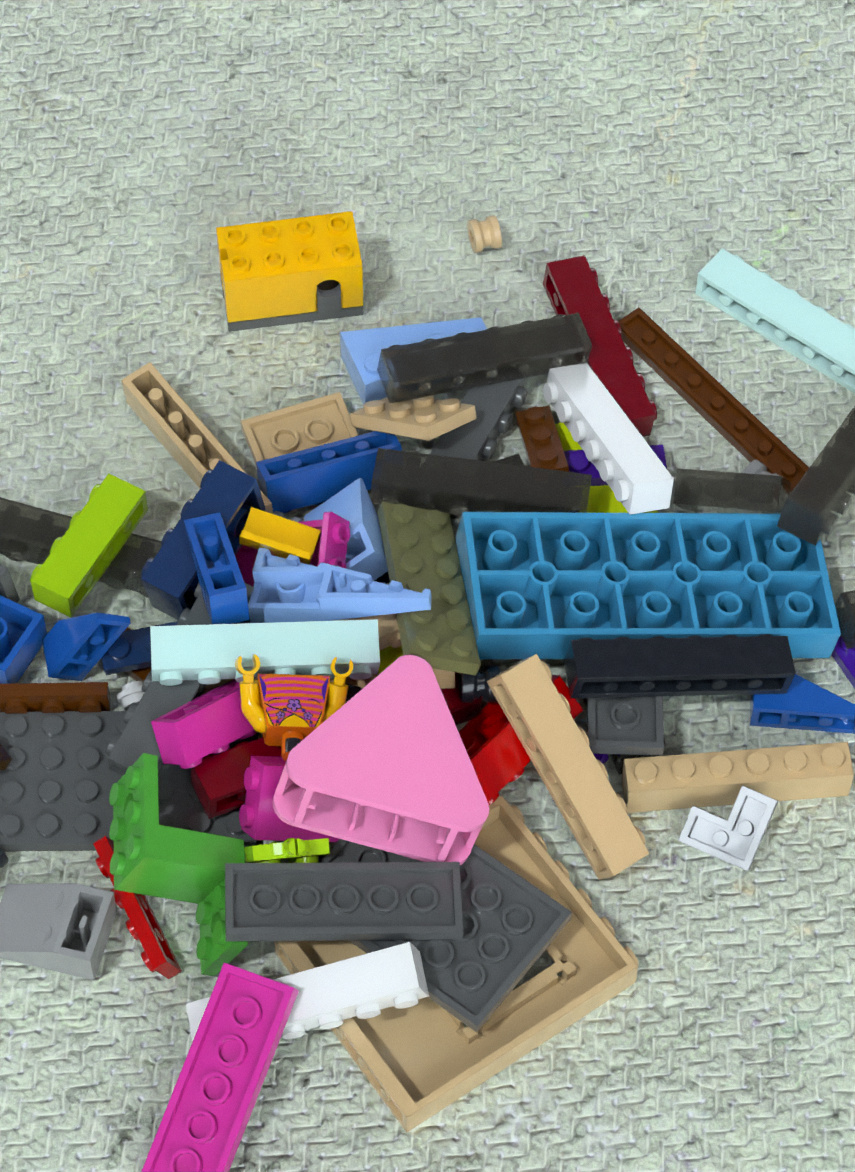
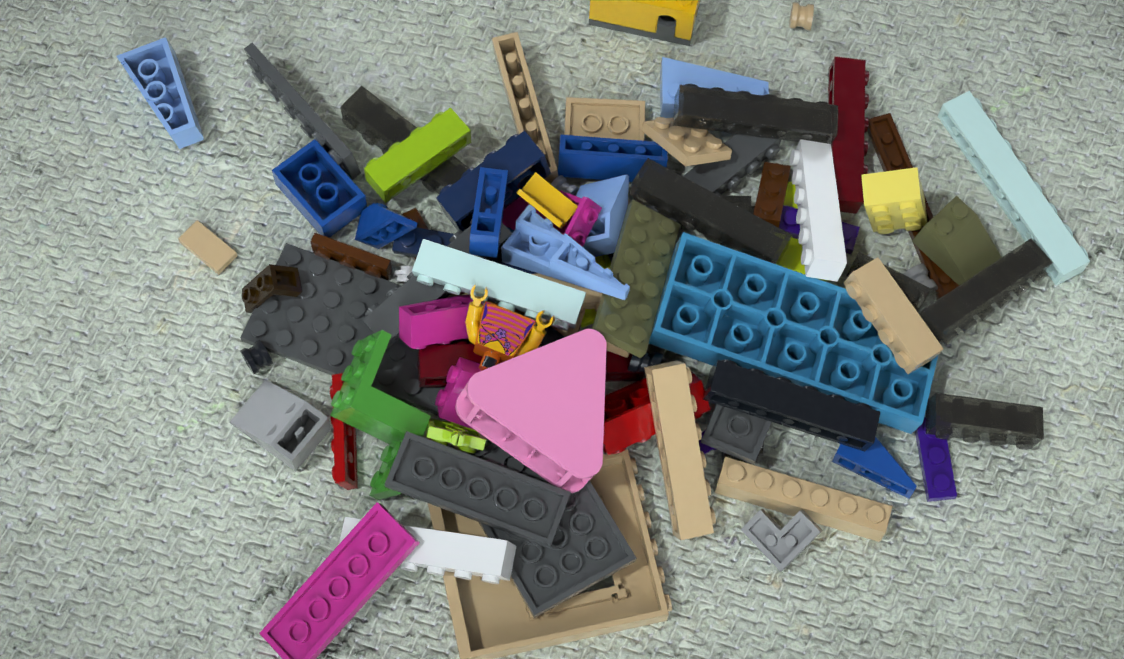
camera: 20 degrees right, 10 degrees up
none -> tan brick [844,257,943,374]
none -> light yellow brick [861,167,927,234]
none -> olive slope [912,195,1006,297]

